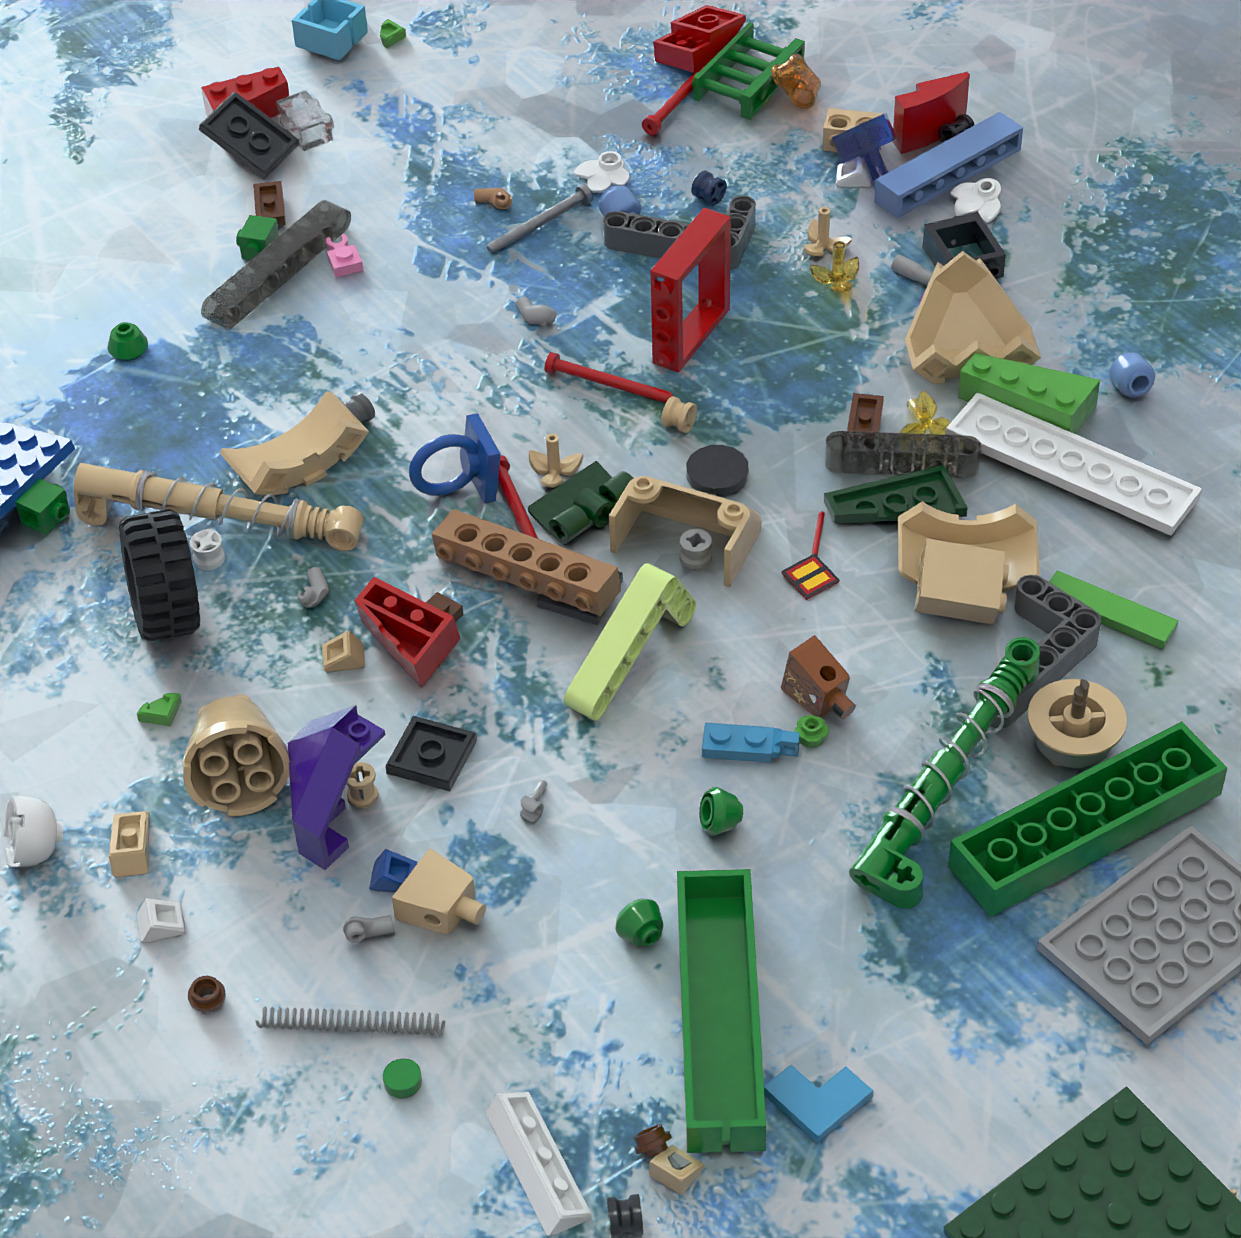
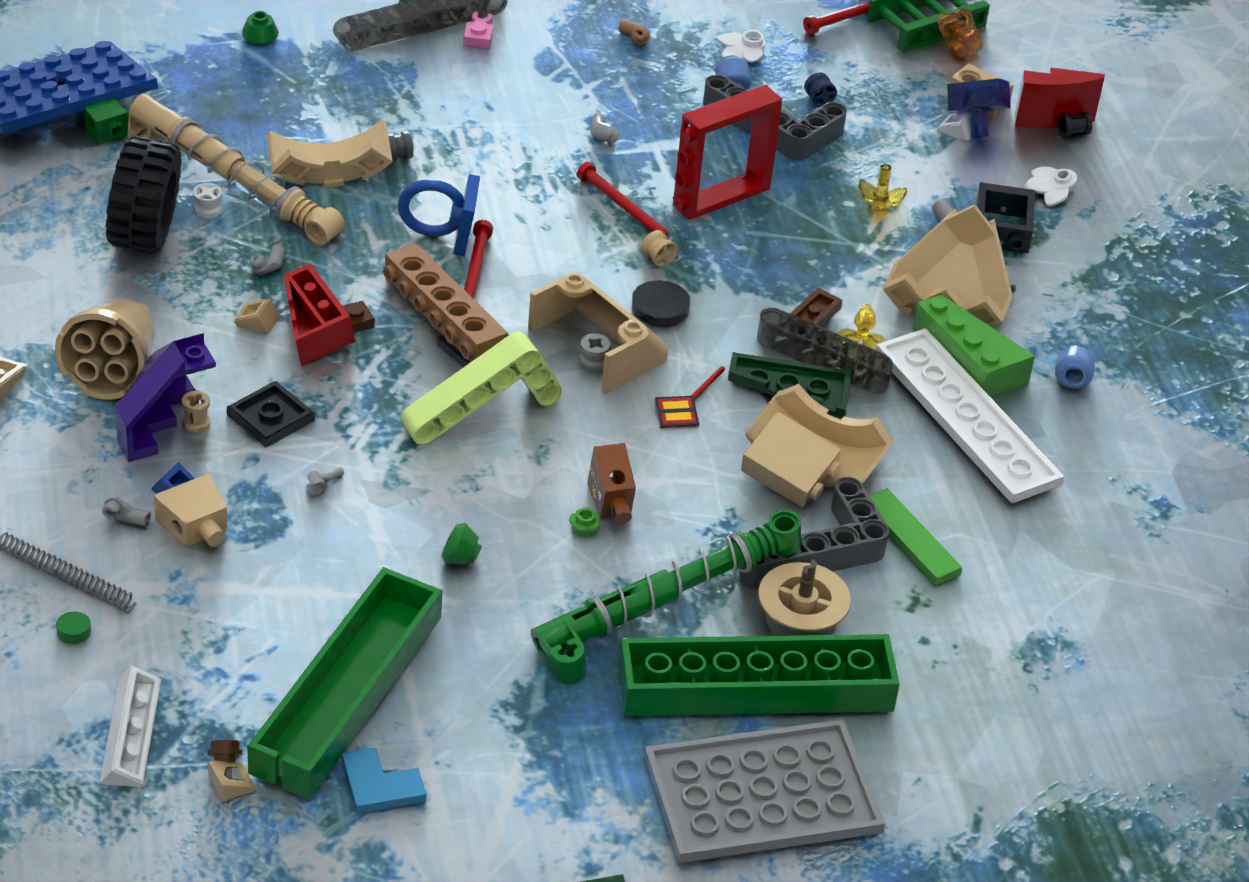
camera: 20 degrees right, 5 degrees down
bright green tile [137,693,182,726] -> none
flat silver bar [487,184,594,253] -> none
dark green panel [528,461,634,544] -> none
tan plant [529,433,583,488] -> none
black wheel [607,1194,644,1238] -> none
green cone [615,898,664,946] -> none
dark azure hinge [702,722,800,763] -> none
tan plant [803,207,852,256] -> none
medium blue brick [874,112,1023,218] -> none

